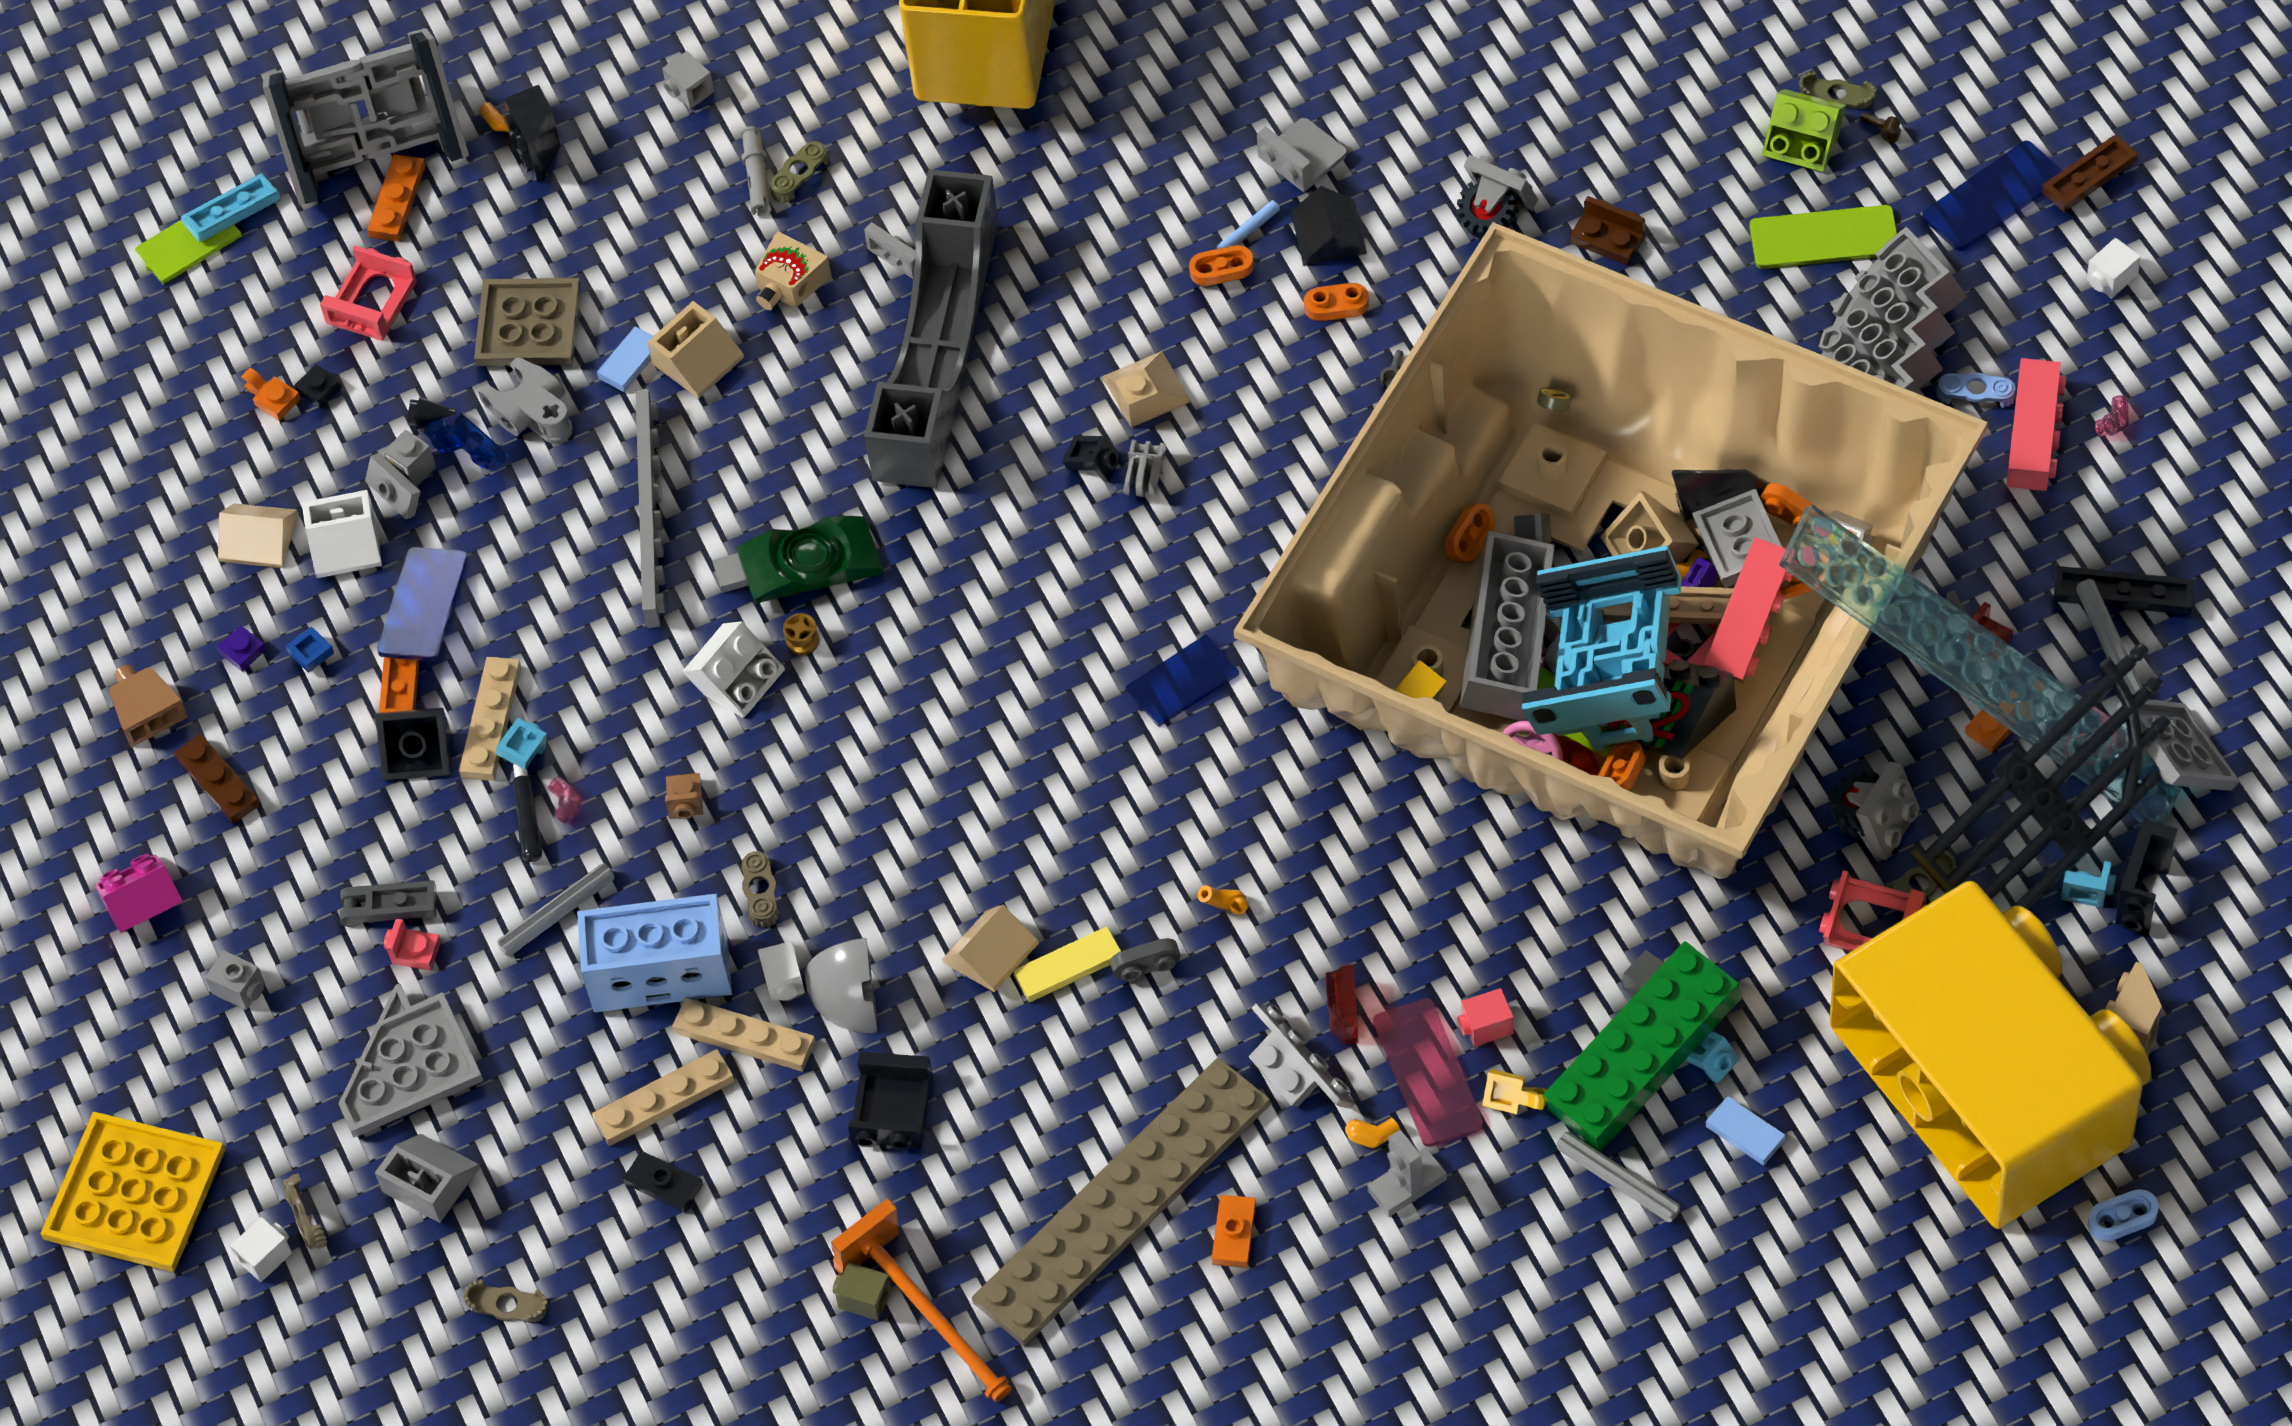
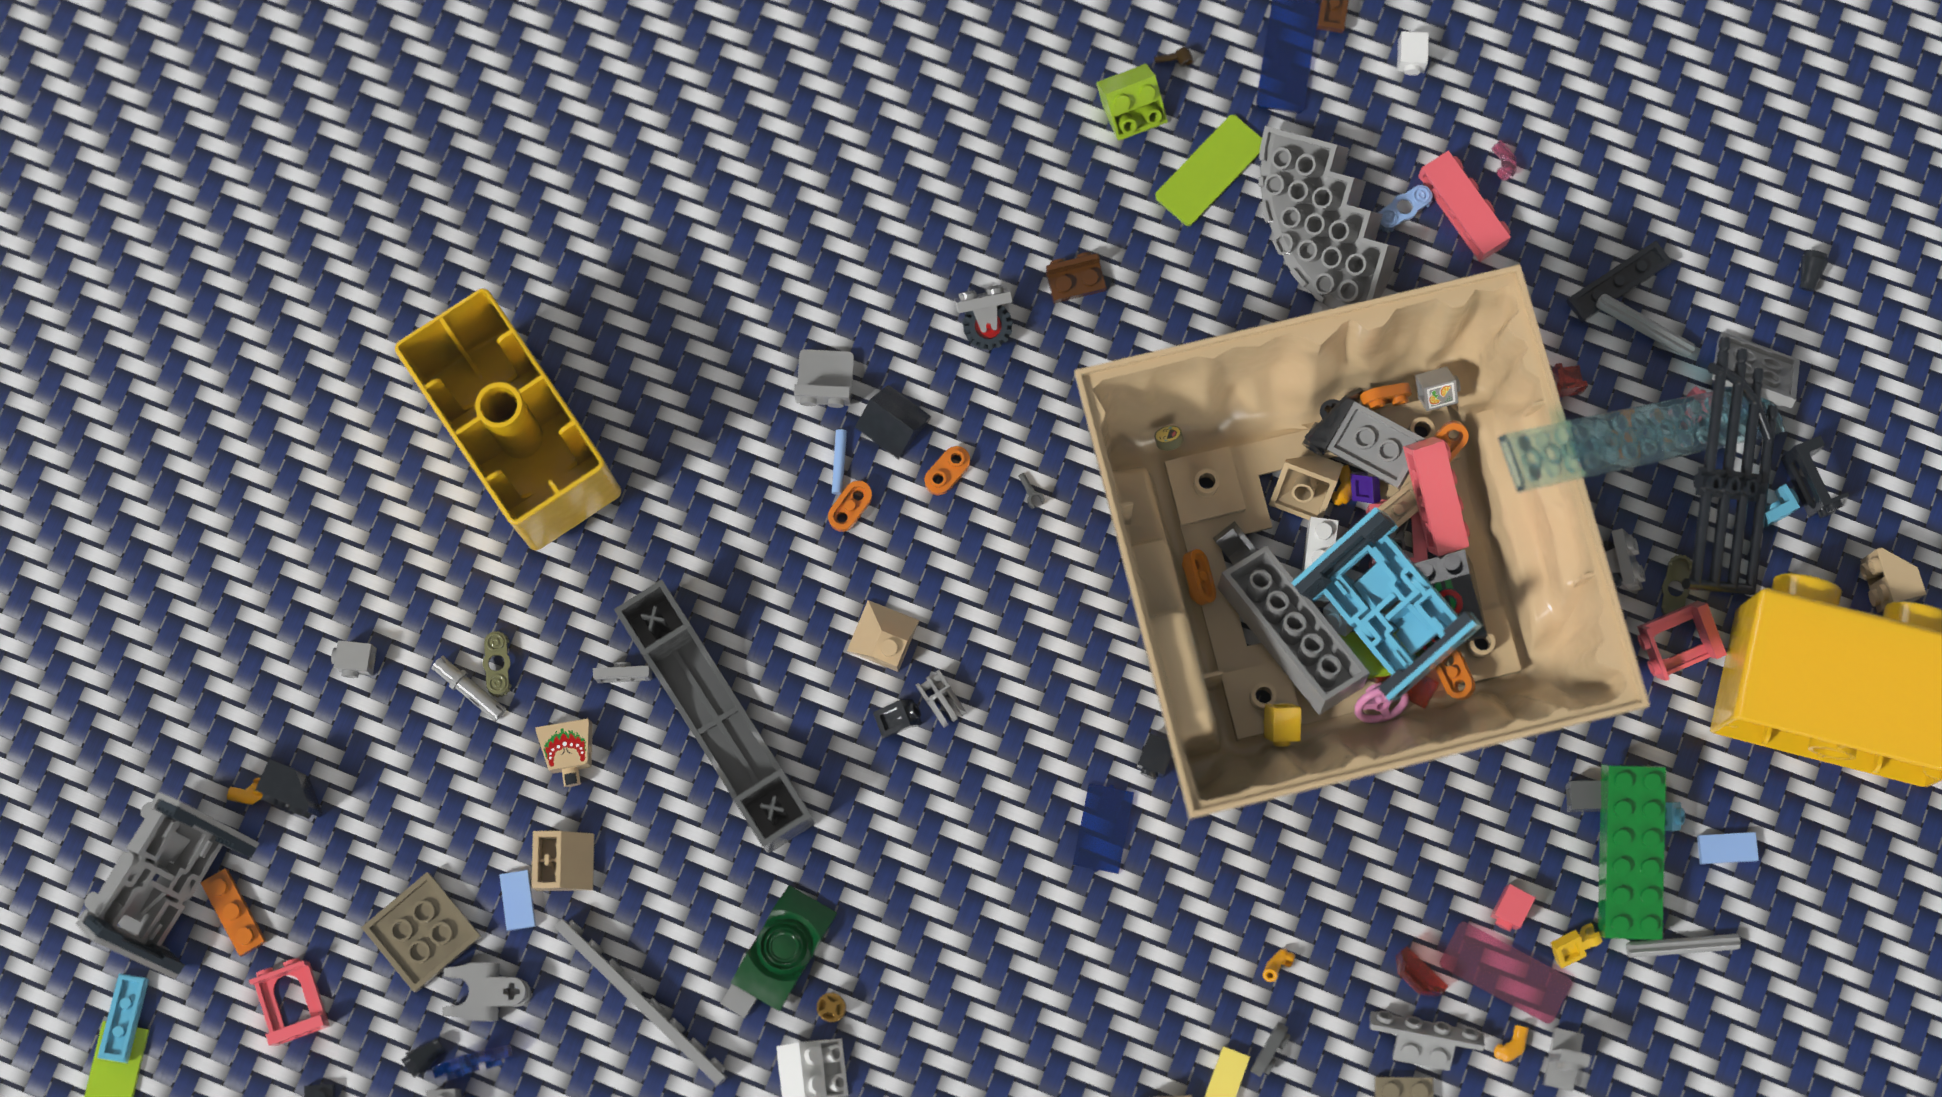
camera: 45 degrees left, 20 degrees up
olive piece [1799,71,1876,109] -> none

